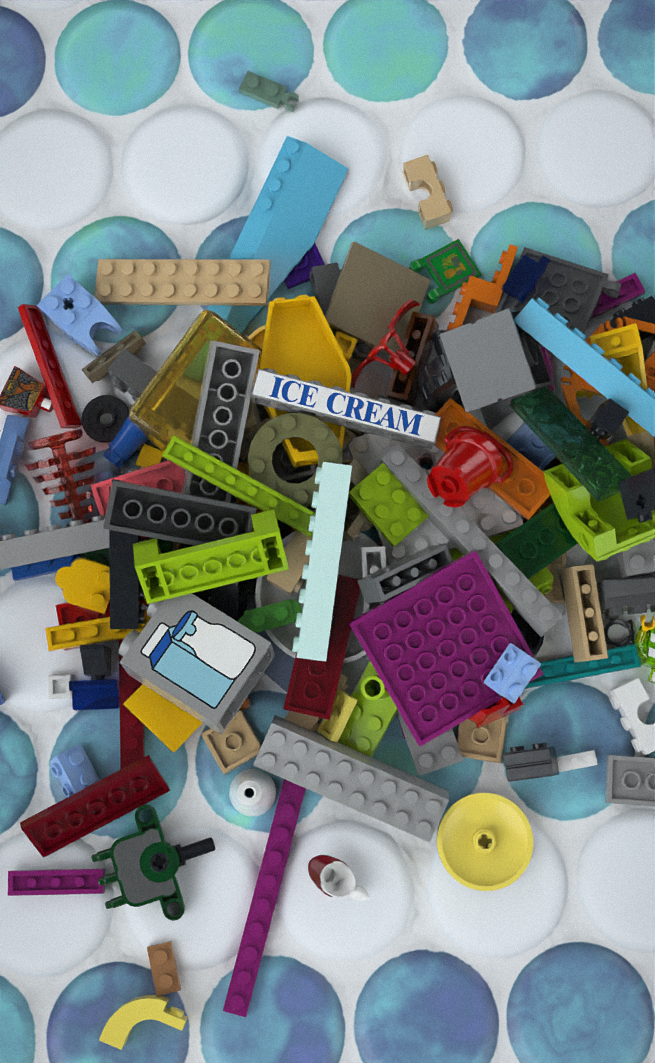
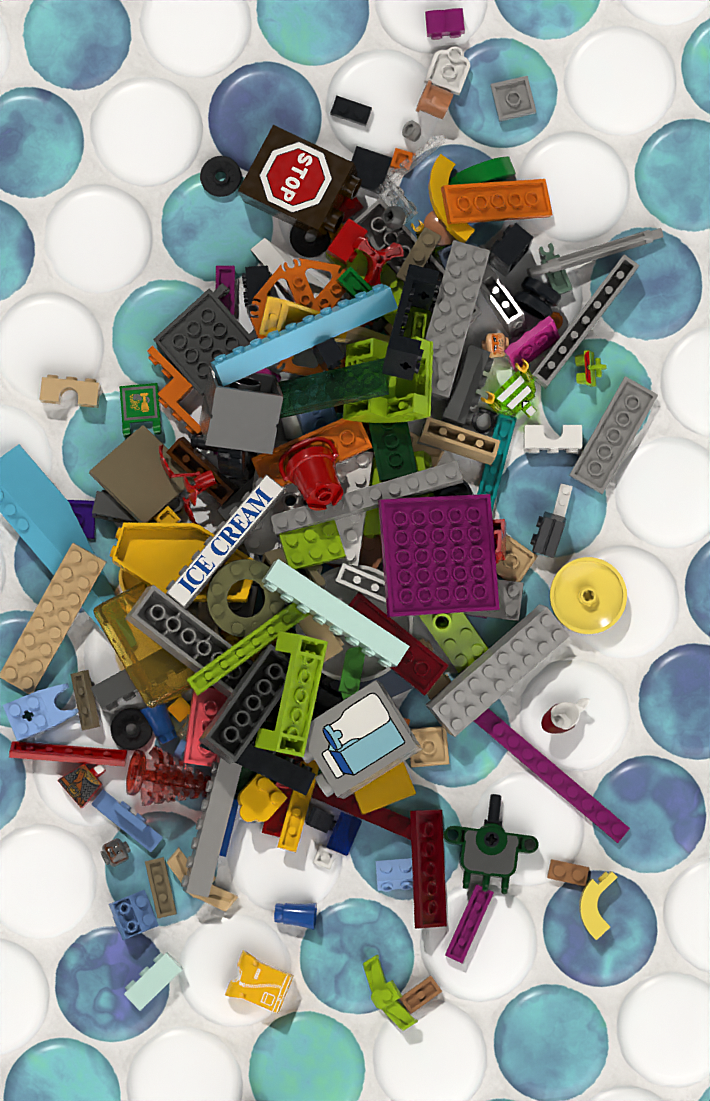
camera: 70 degrees left, 5 degrees up
white cone [229,769,276,816] -> none
light yellow plate [317,689,358,743] -> none
dark grey brick [357,544,453,603] -> none
light blue bracket [484,643,541,703] -> none
clear blue panel [501,255,550,303] -> none

